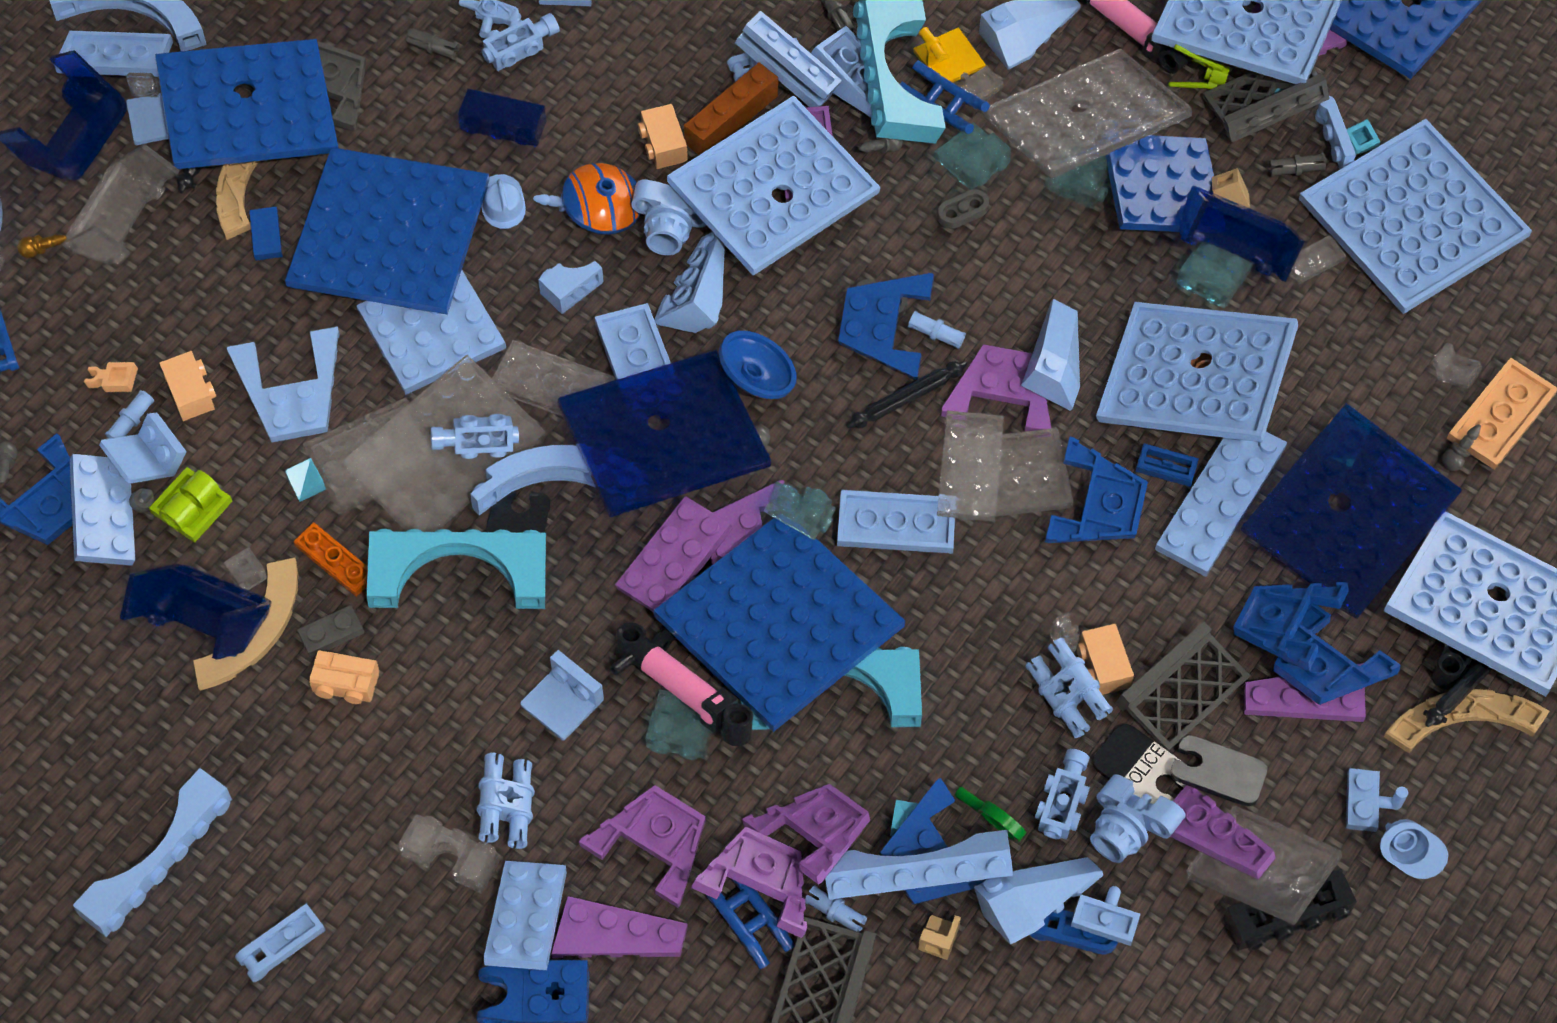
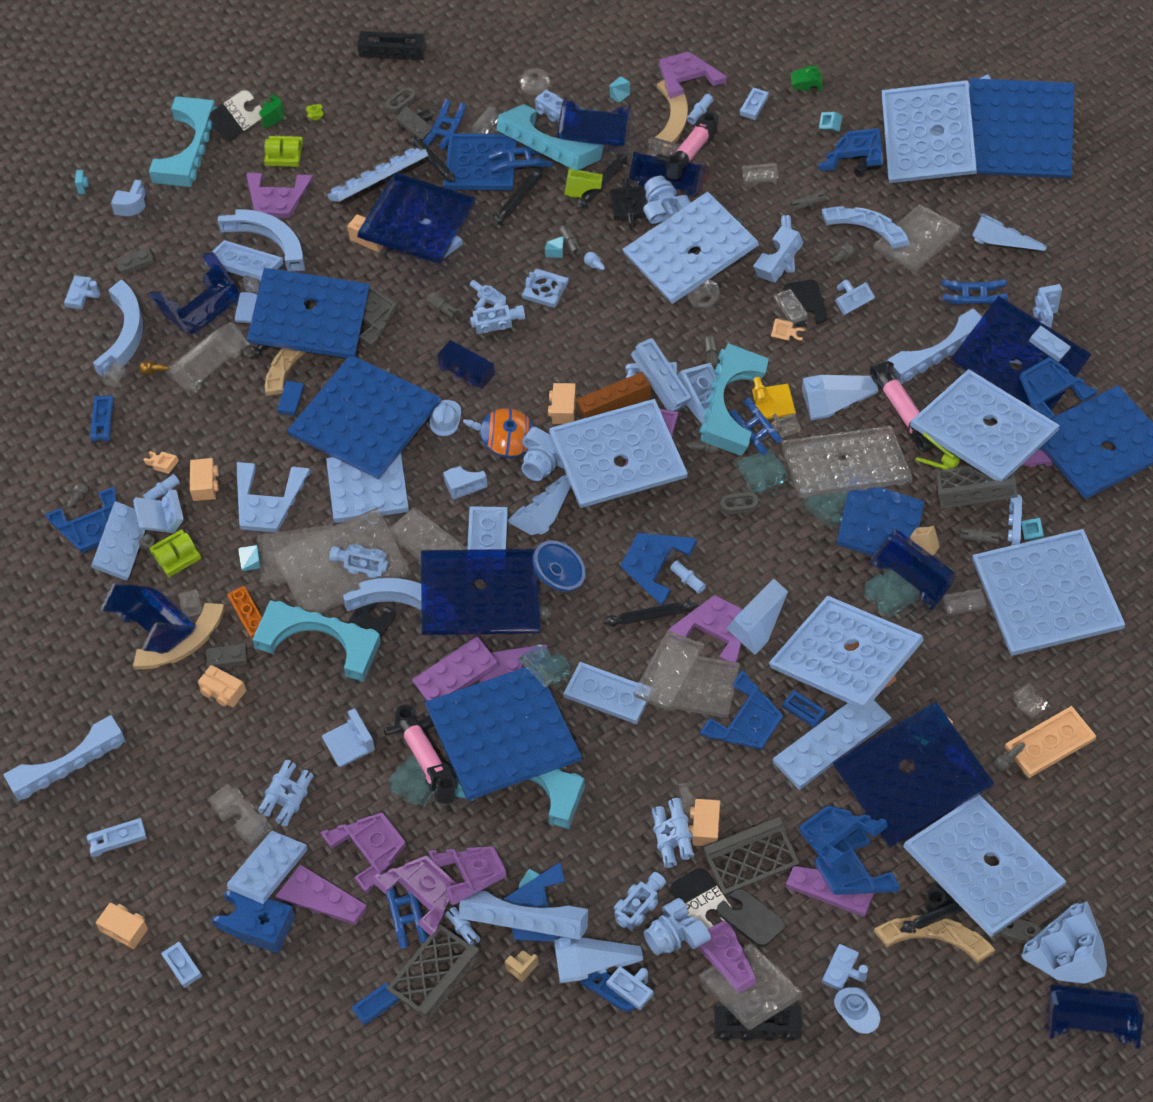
camera: 25 degrees right, 5 degrees down
green piece [955,787,1026,843] -> none

